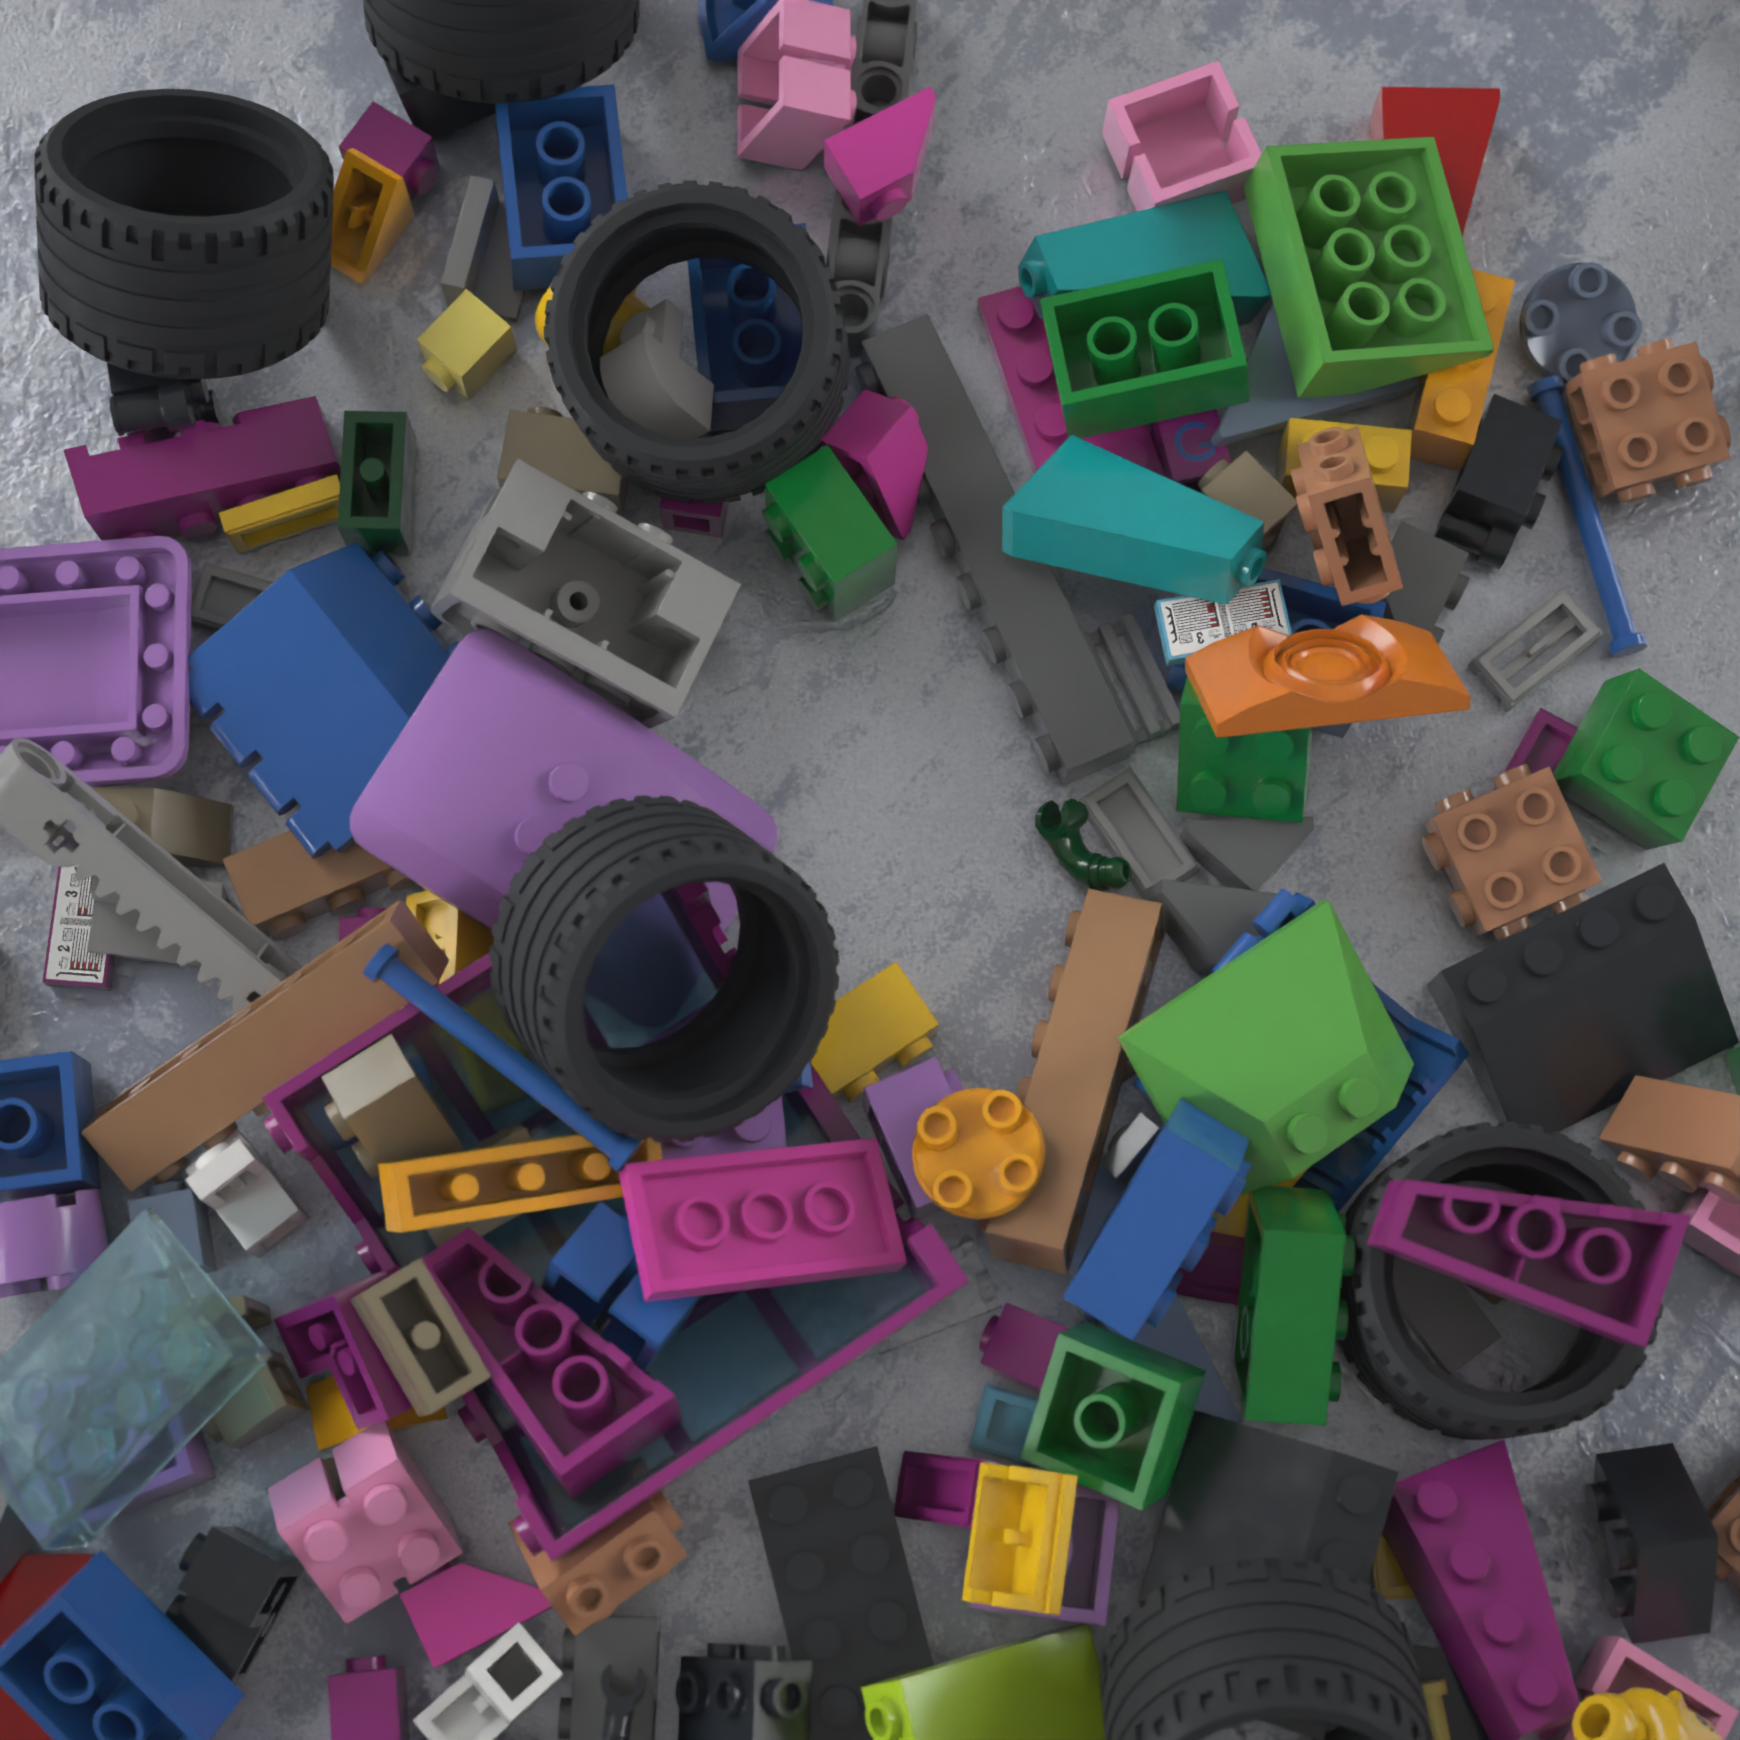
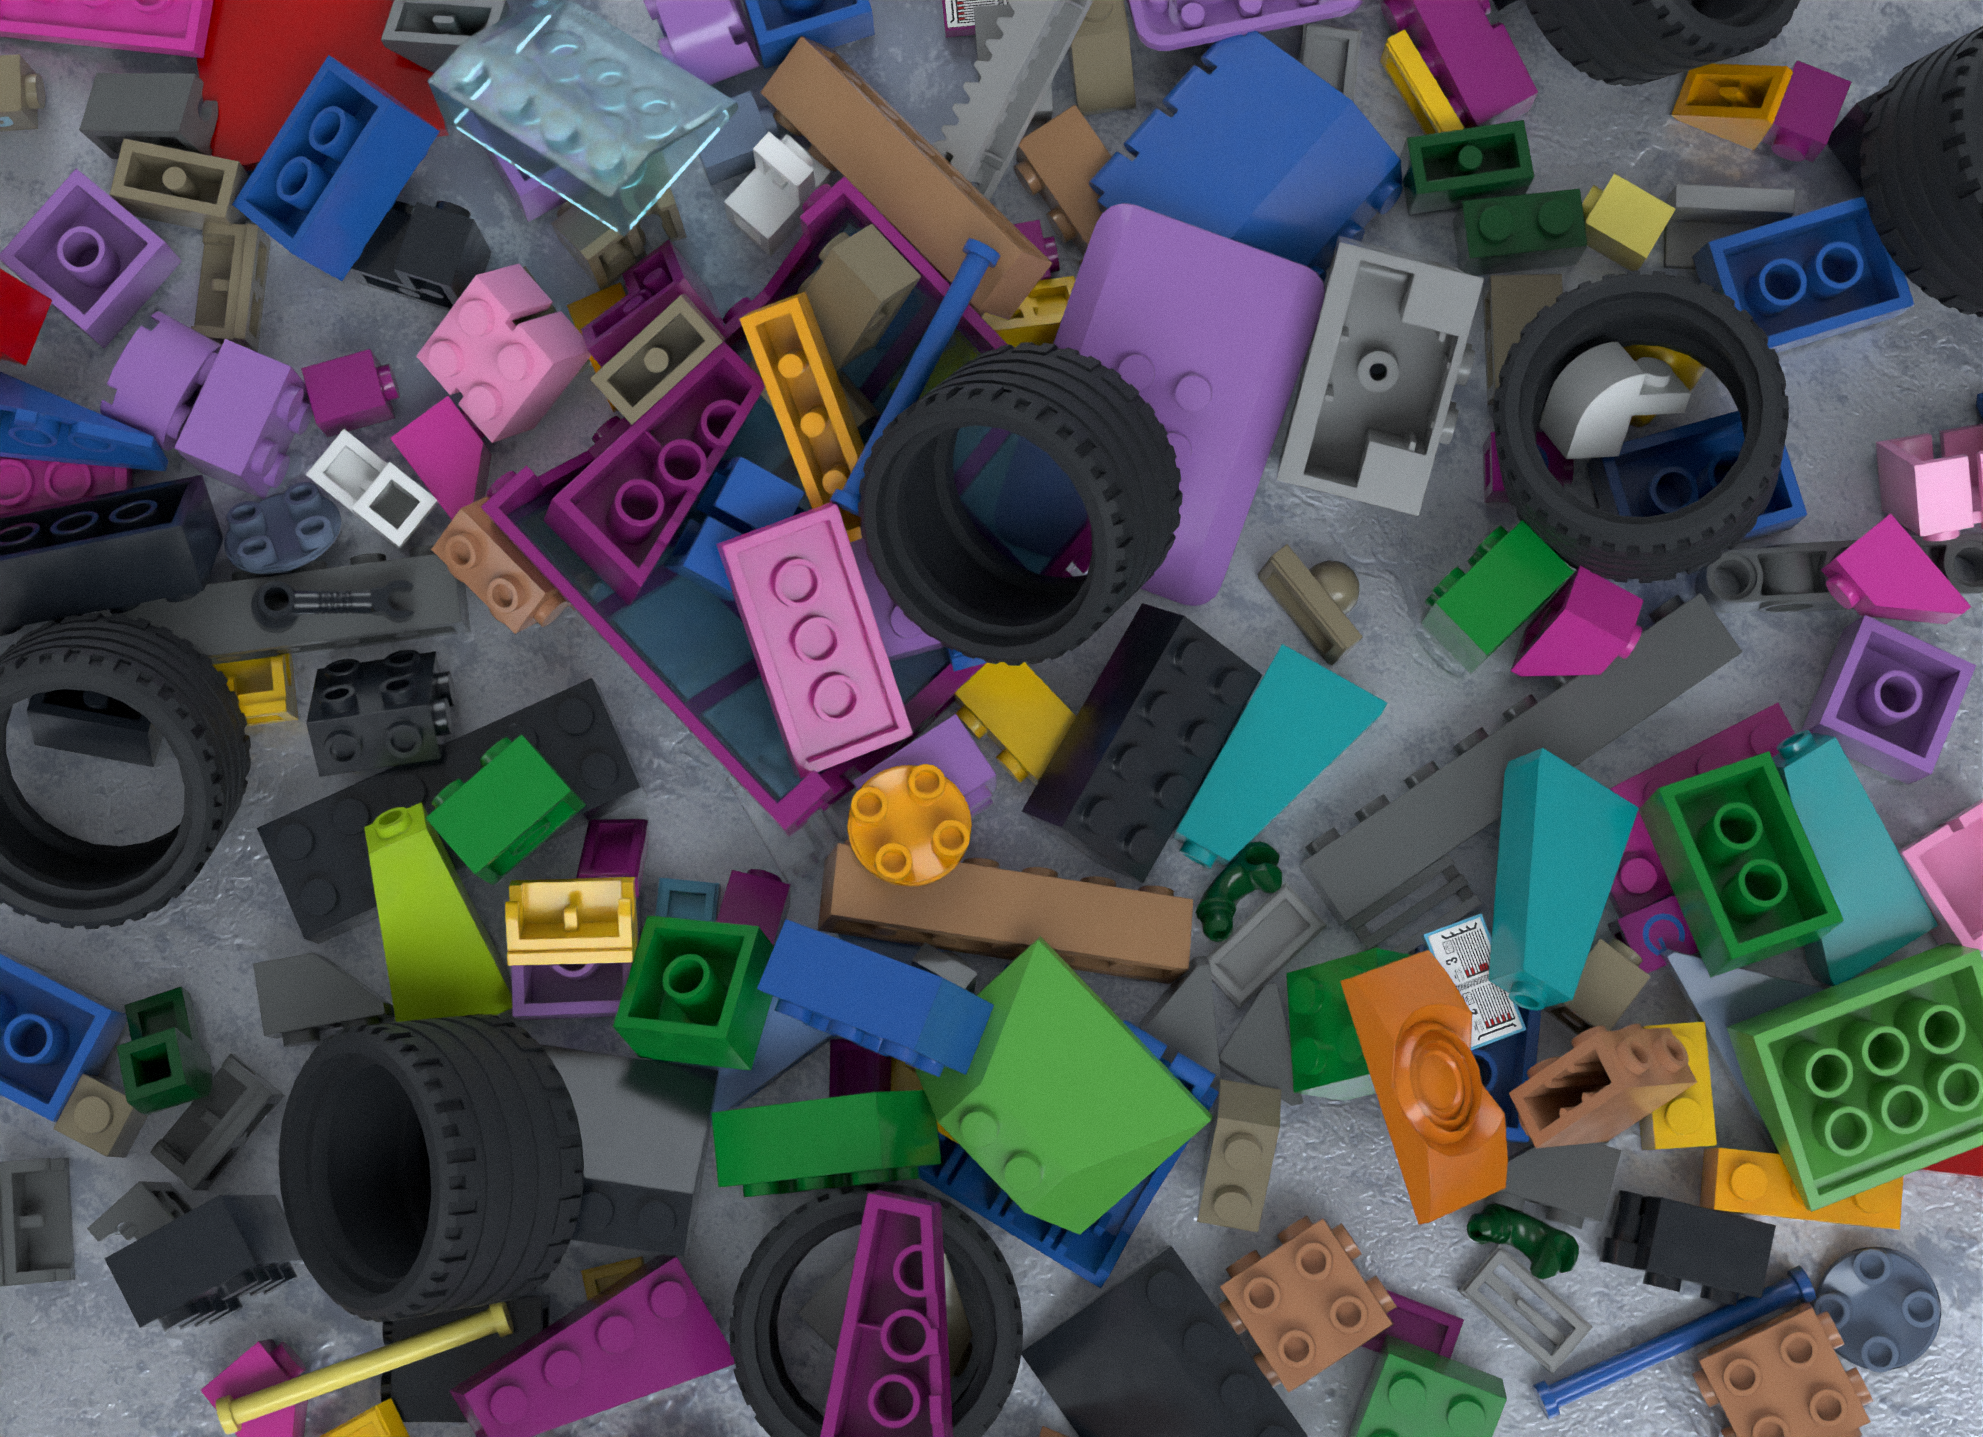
camera: 85 degrees right, 5 degrees up
none -> green brick [426,734,586,886]
none -> black brick [1022,603,1262,883]
none -> teal slope [1173,644,1388,869]
none -> dark tan brick [1197,1079,1281,1232]
none -> dark tan tile [1257,544,1363,666]
none -> dark green brick [1453,188,1588,276]
none -> dark green piece [1467,1204,1579,1279]
none -> medium lavender brick [1800,615,1976,785]

